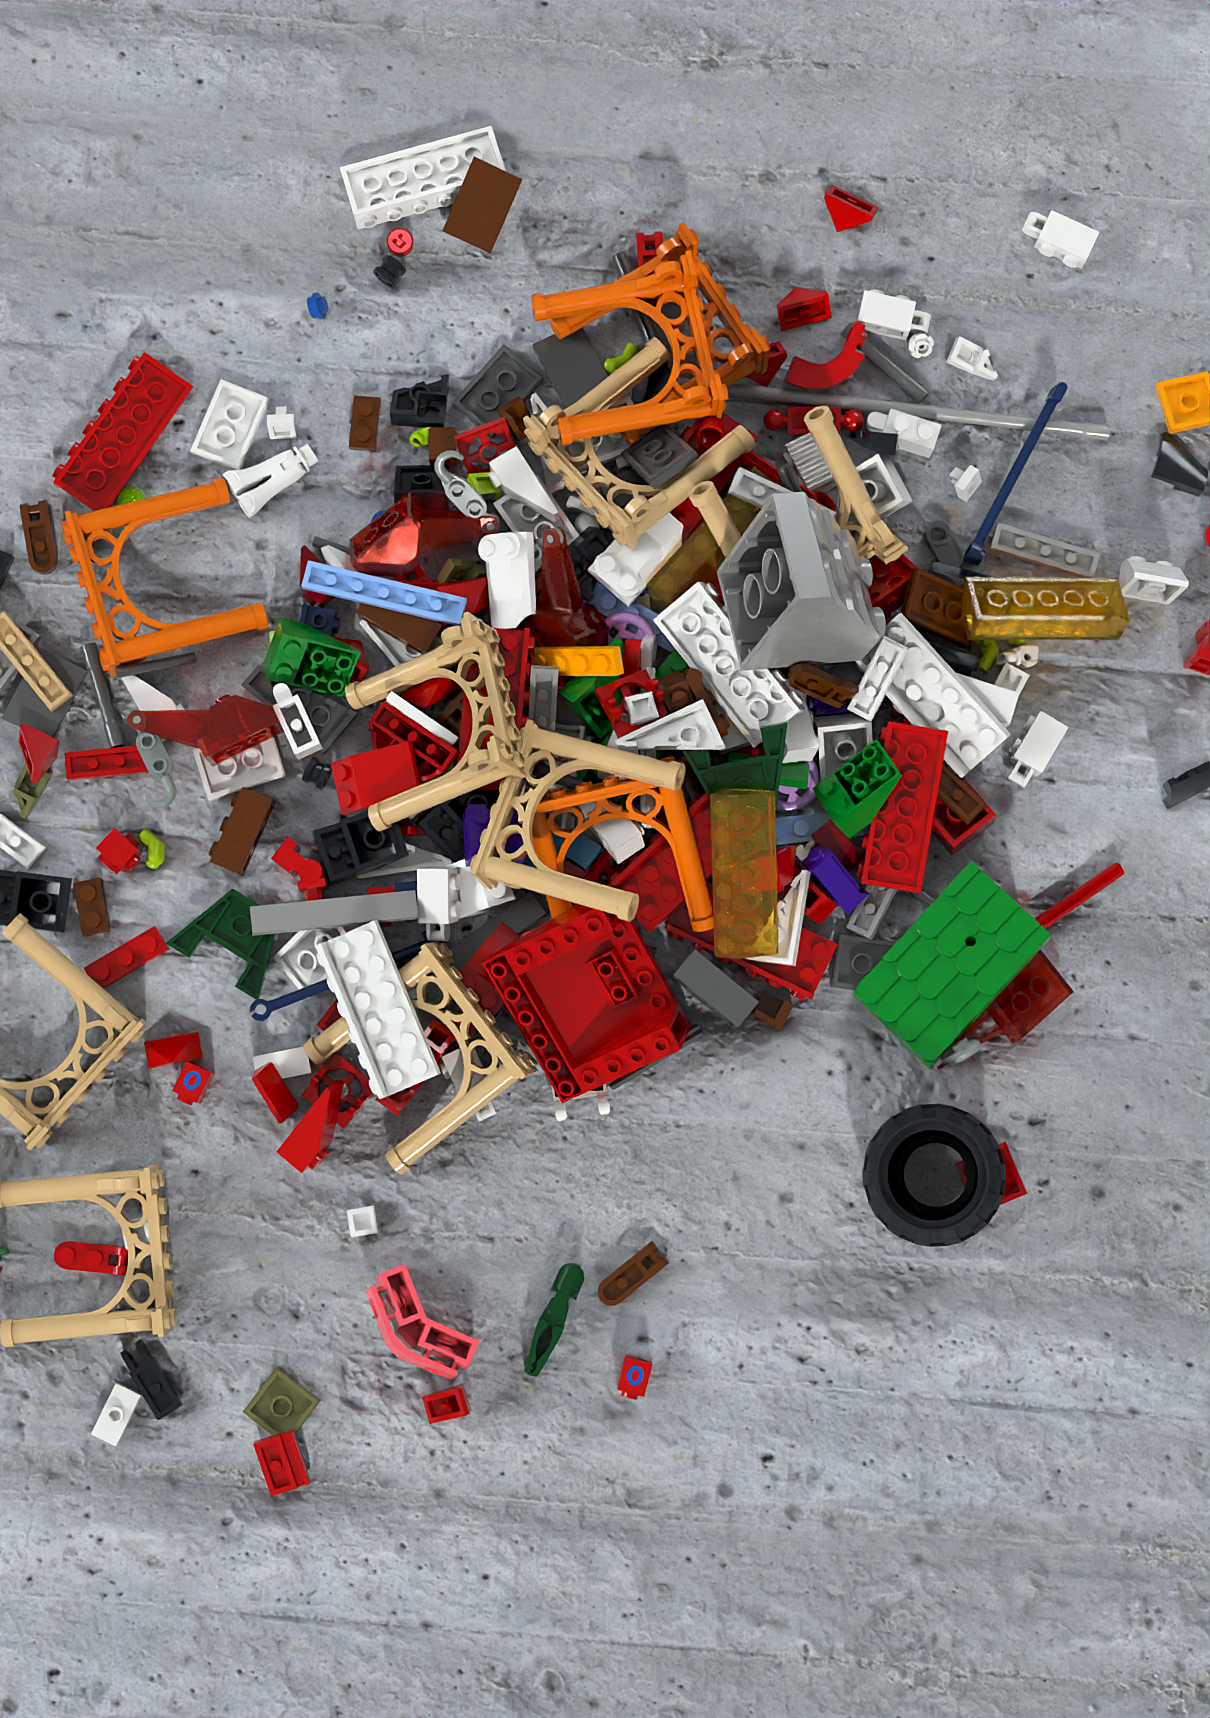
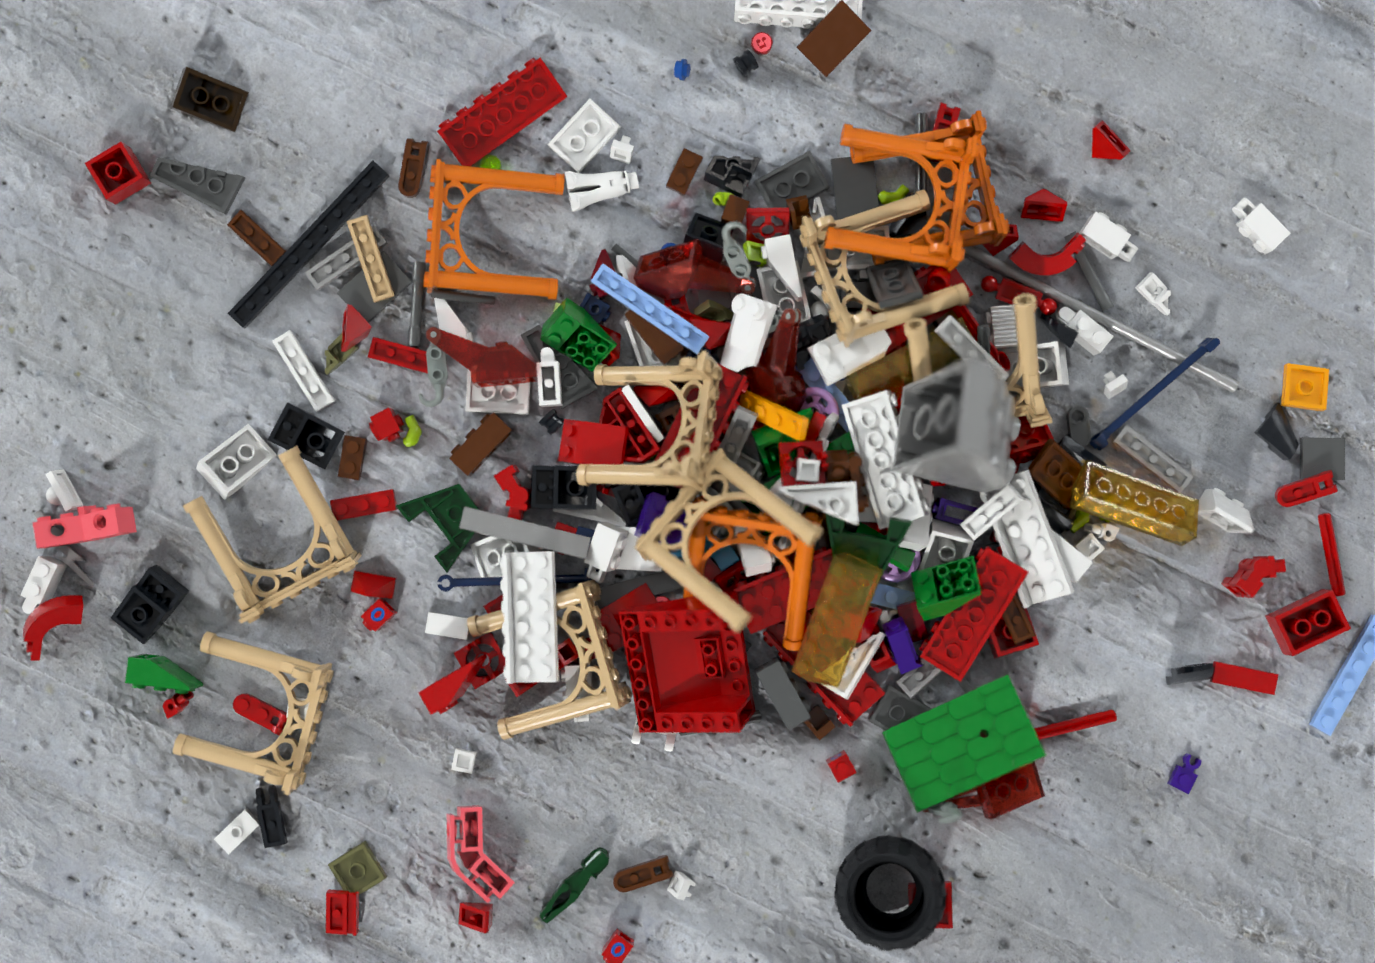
camera: 25 degrees right, 5 degrees up
red slope [252,1062,298,1124] -> none
reddish brown plate [788,663,859,708] -> none
white plate [908,332,934,358] -> none
white brick [1008,711,1068,788] -> none
none -> white tile [667,871,696,900]
none -> red brick [826,750,857,783]

